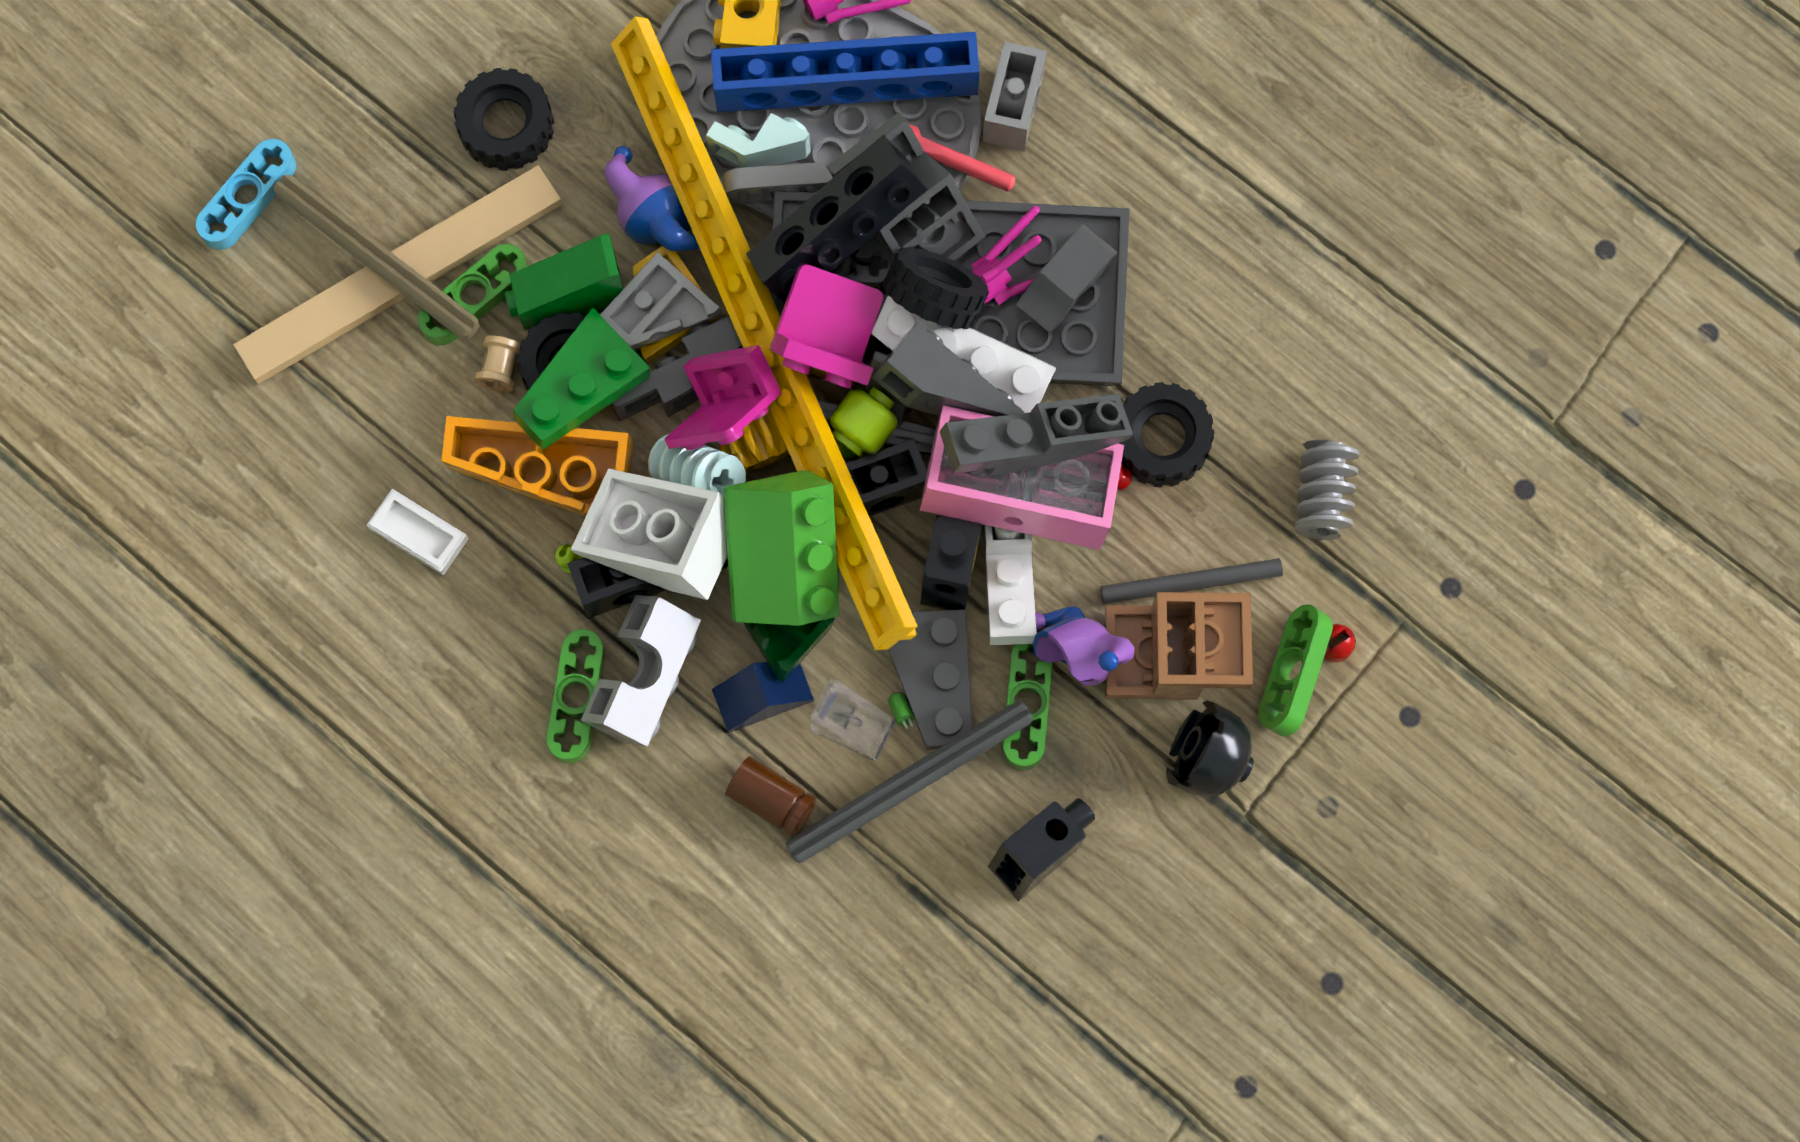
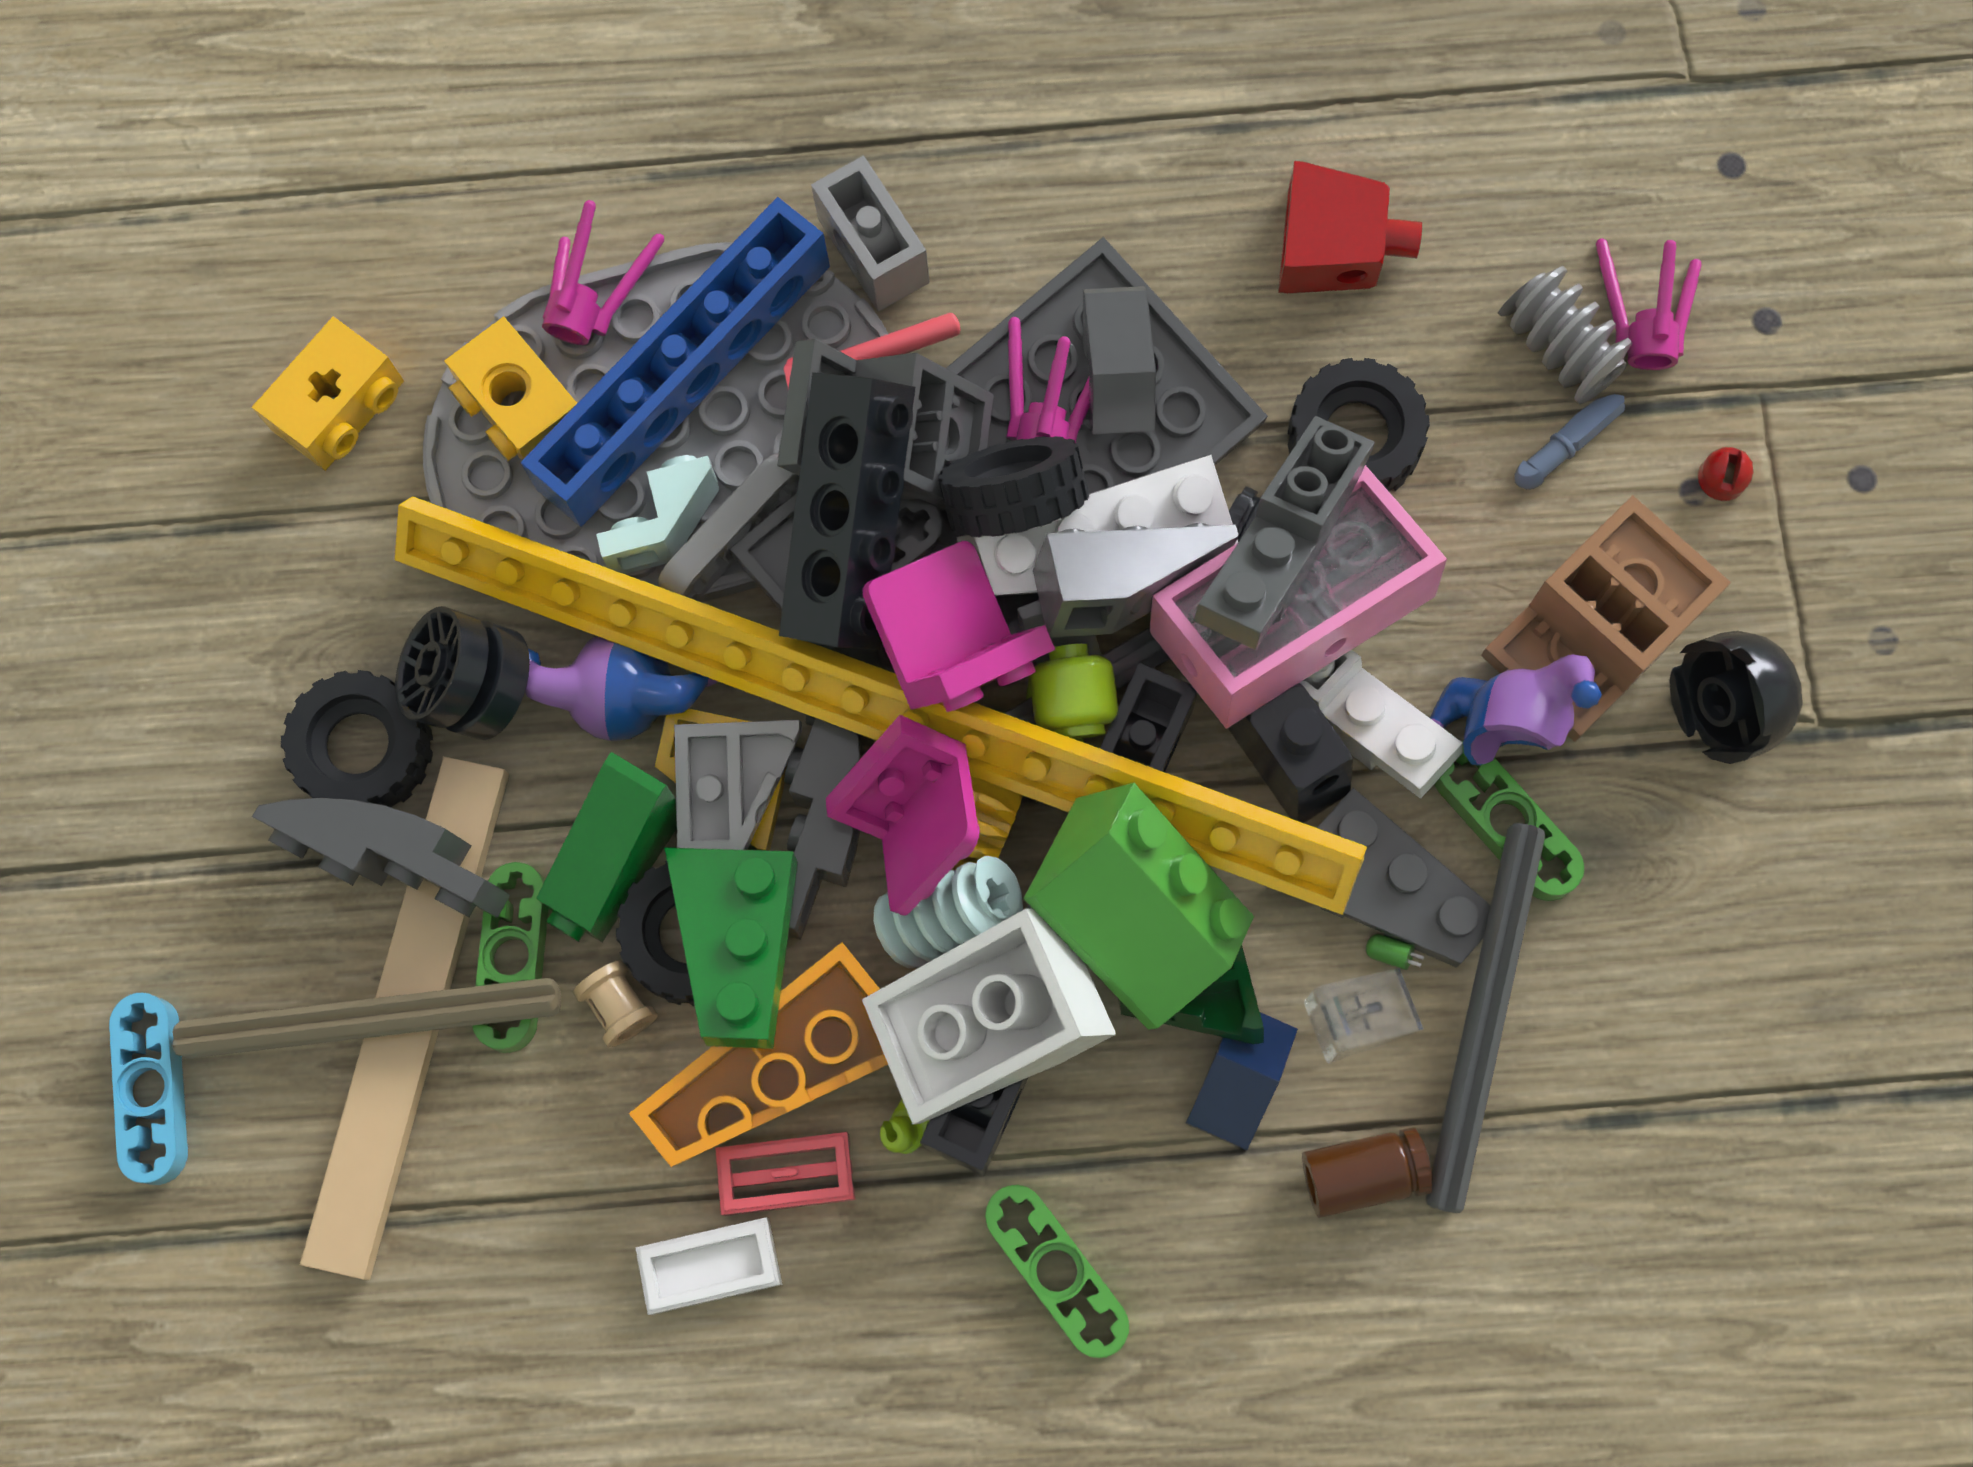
camera: 40 degrees left, 0 degrees up
arch [581,595,701,747] -> none
black torso [988,798,1095,902] -> none
dark grey piece [1100,558,1283,604] -> none
bright green beam [1258,604,1333,737] -> none
none -> dark grey slope [252,798,510,918]
none -> black wheel [395,606,530,740]
none -> coral tile [715,1132,856,1216]
none -> red torso [1278,161,1422,294]
none -> sand blue piece [1515,394,1625,490]
none -> dark pink plant [1596,238,1702,370]

